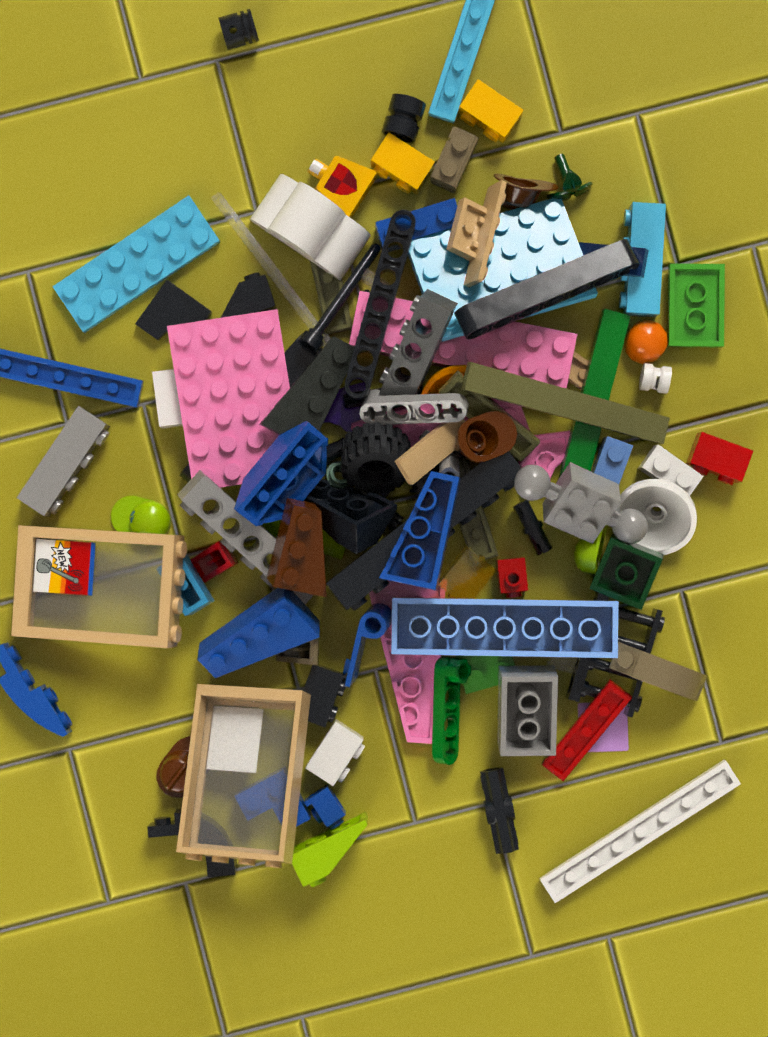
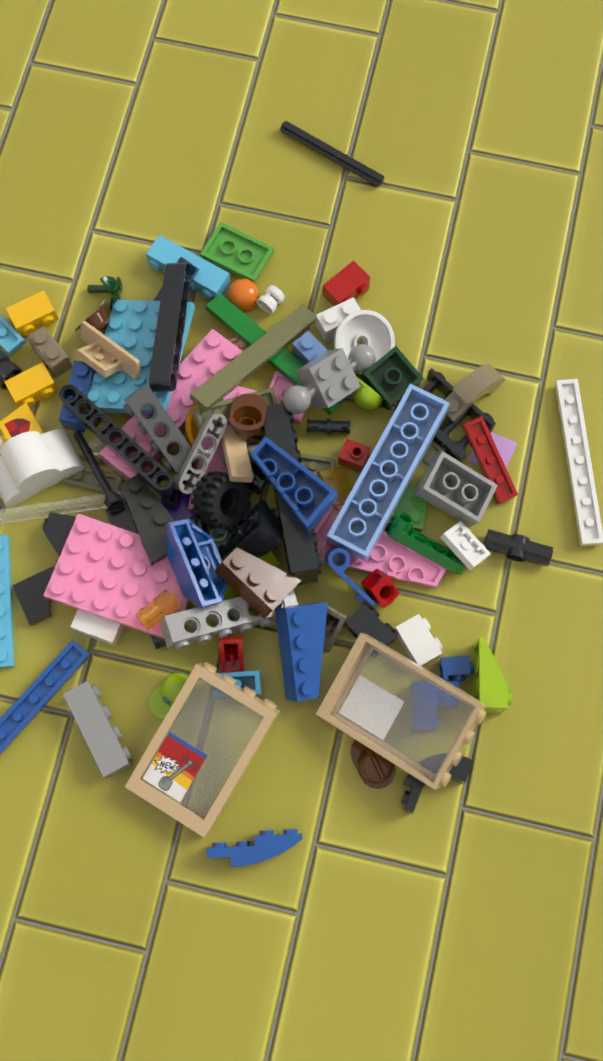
camera: 60 degrees left, 15 degrees down
none -> clear yellow piece [135,589,180,631]
none -> red brick [360,569,400,609]
none -> white bracket [440,521,491,571]

